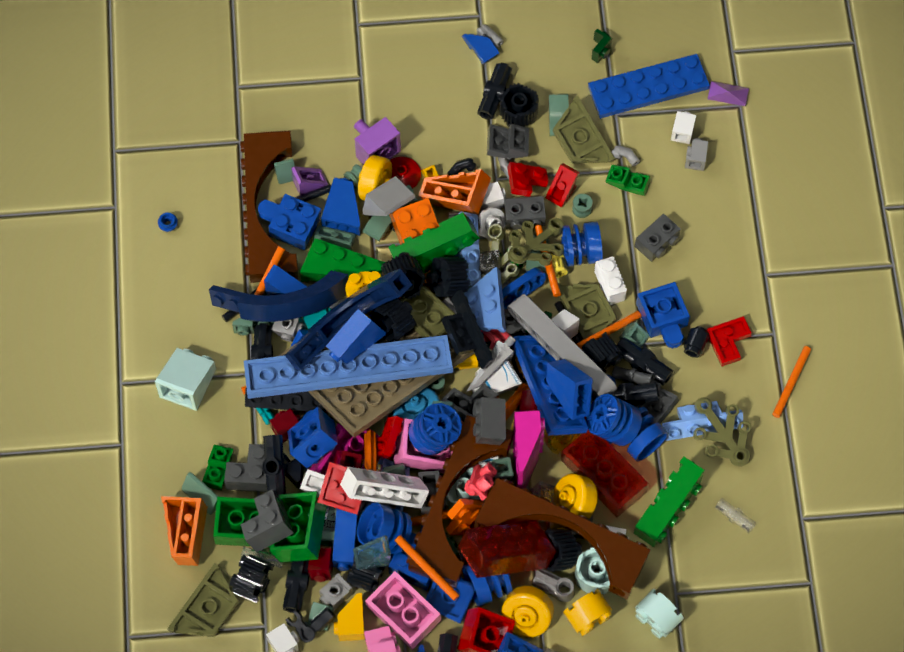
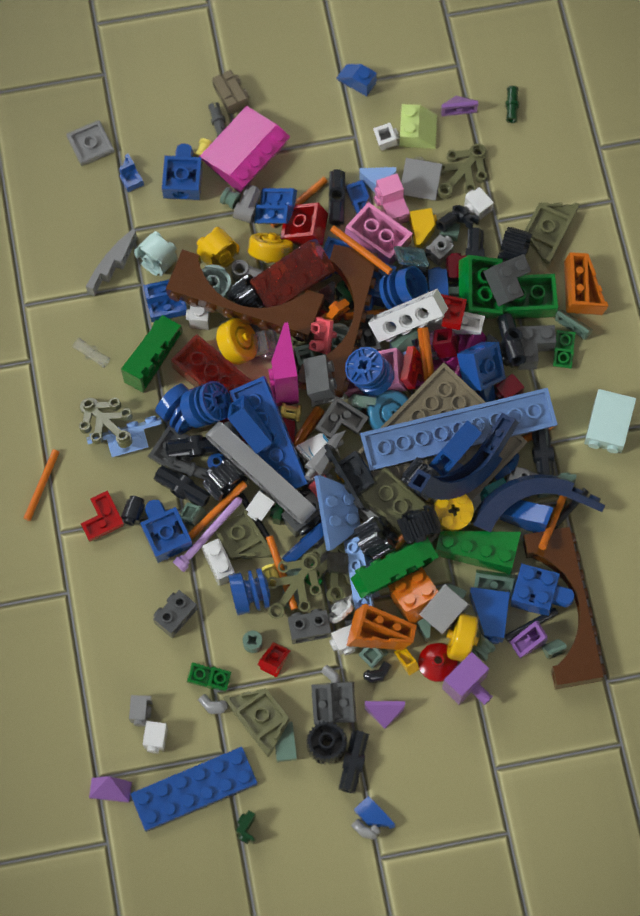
camera: 175 degrees right, 5 degrees up
red plate [507,162,549,197] -> none
none -> light grey slope [86,229,137,296]
none -> blue slope [143,279,187,322]
none -> lavender piece [173,497,242,572]
none -> medium lavender slope [365,701,405,729]

